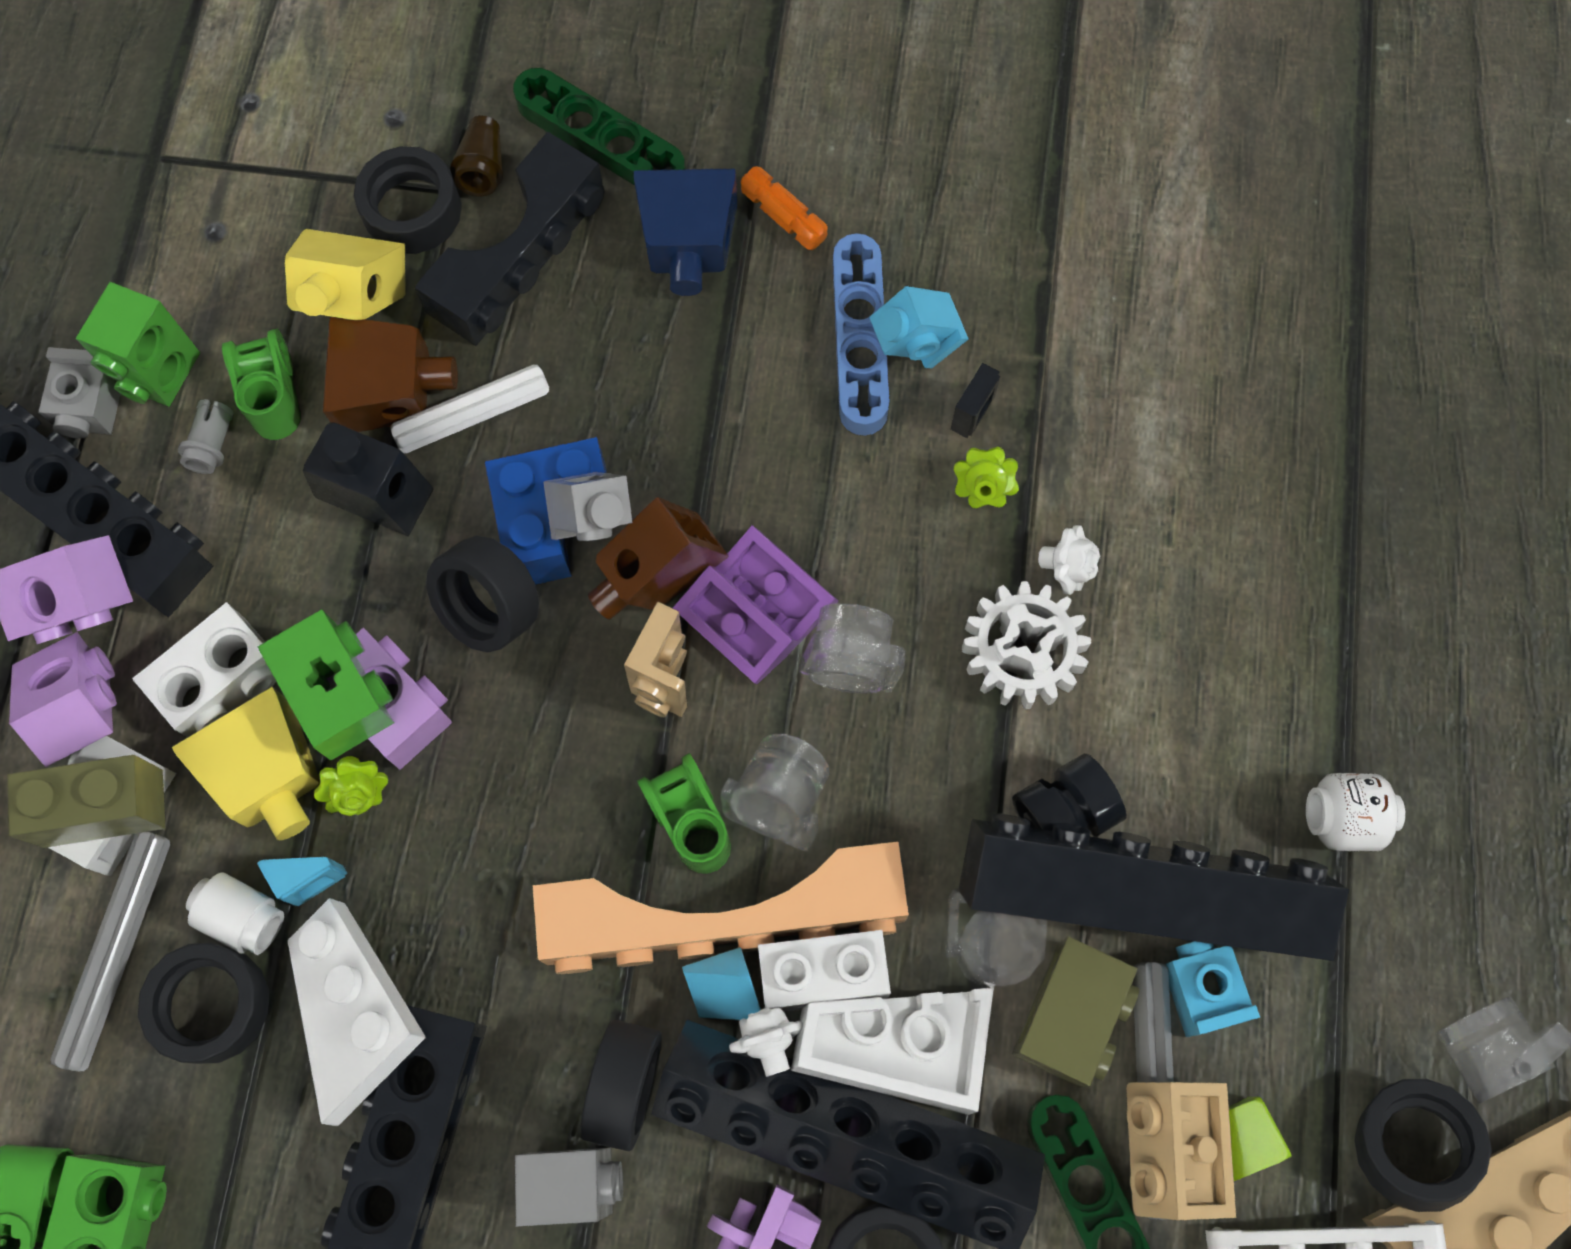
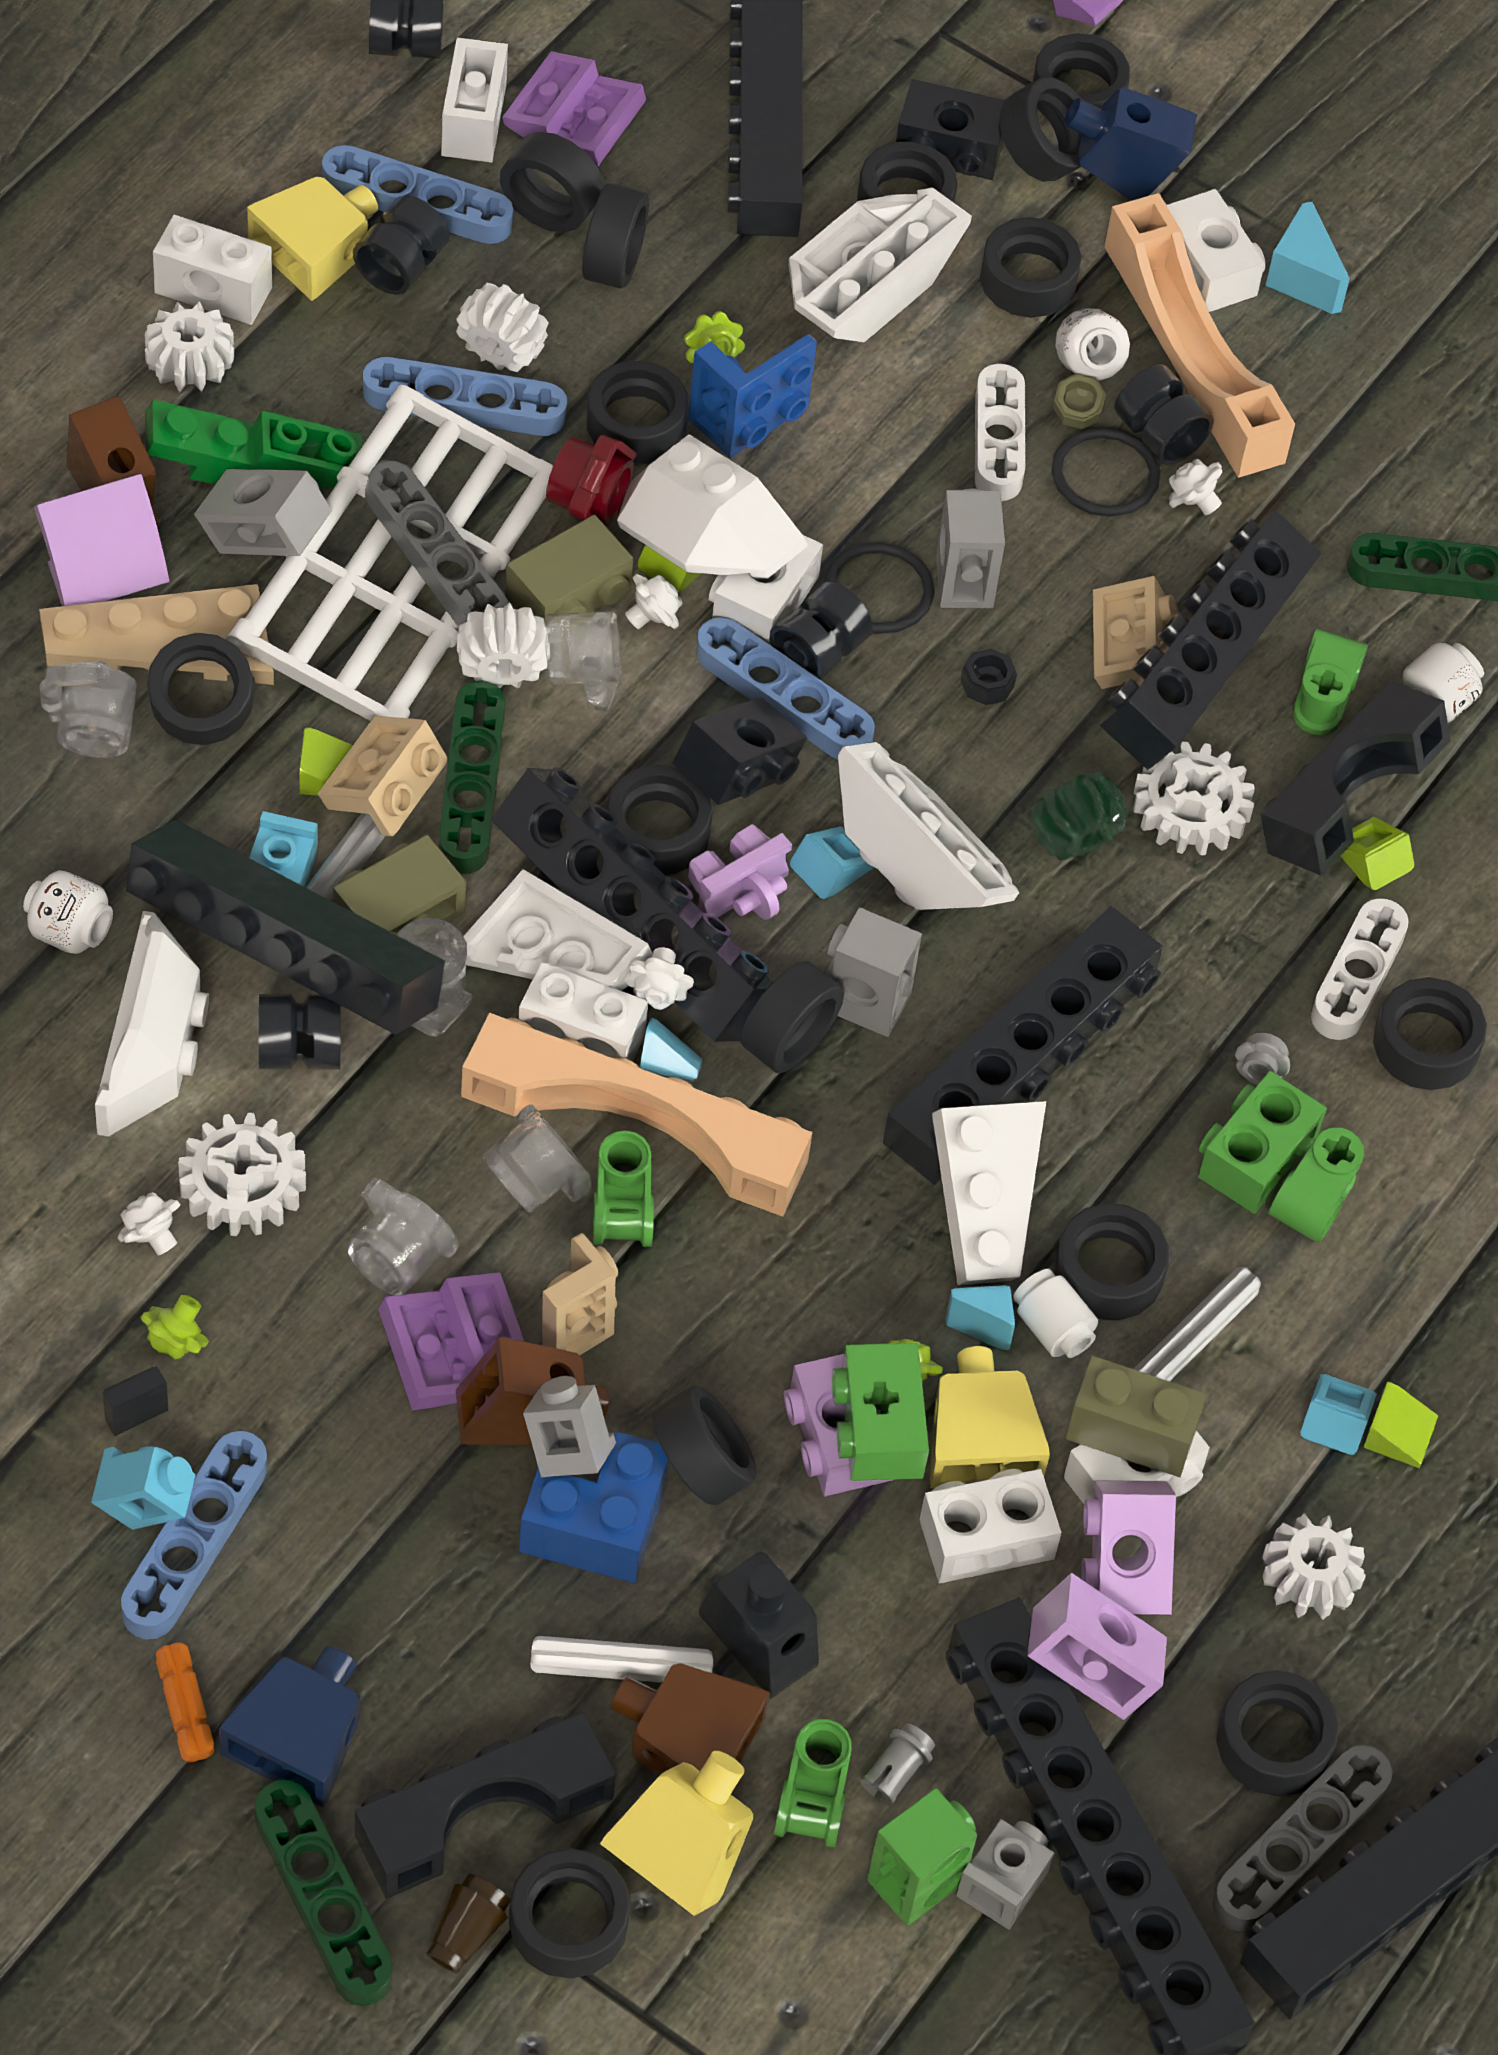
camera: 160 degrees left, 15 degrees down
none -> white wedge [95,911,209,1136]

